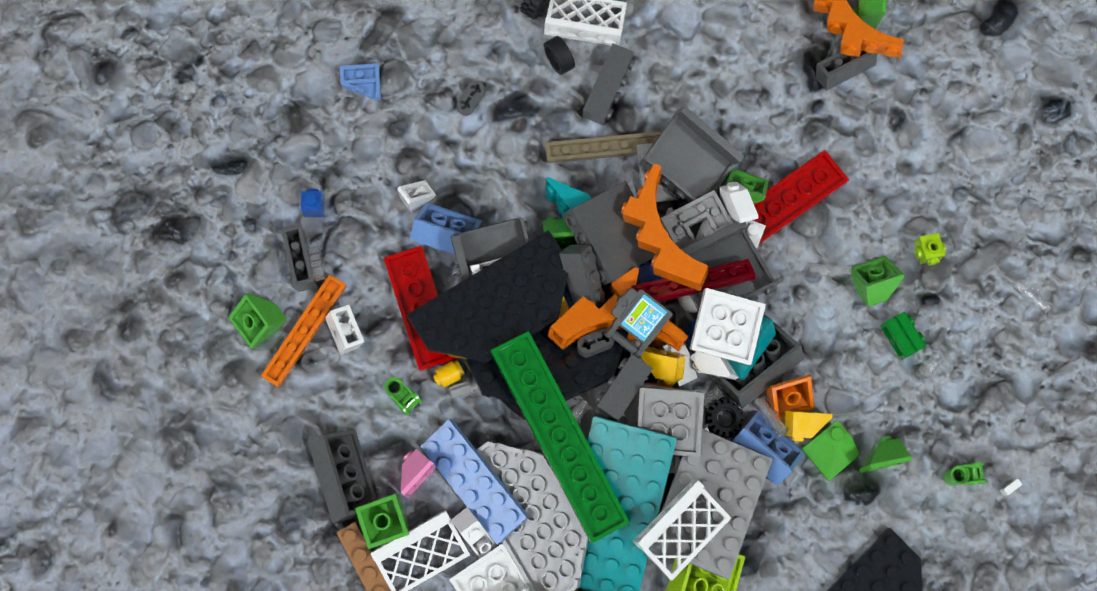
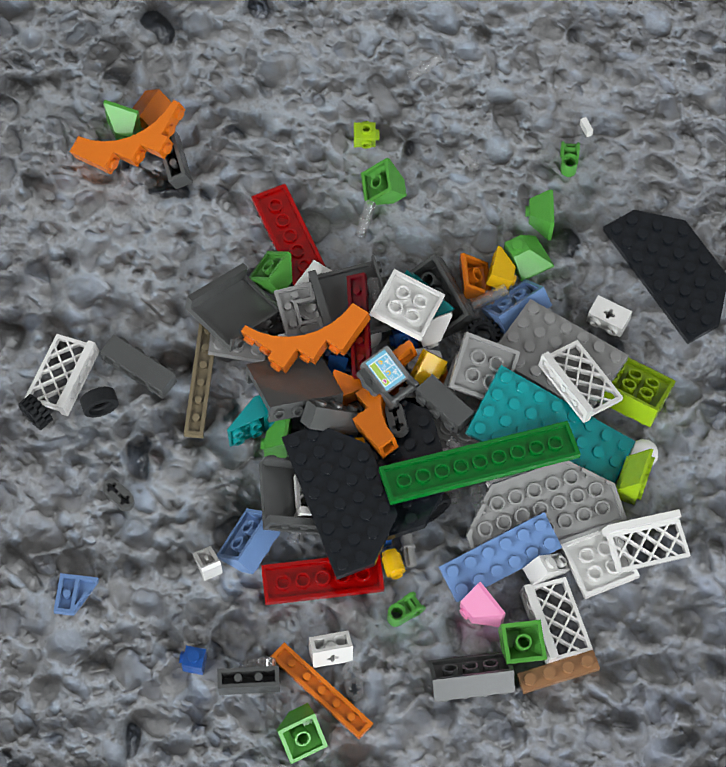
camera: 75 degrees left, 10 degrees down
white slope [720,182,758,223] -> none
green brick [880,311,926,361] -> none
none -> orange slope [132,89,172,129]
none -> white brick [586,295,632,337]

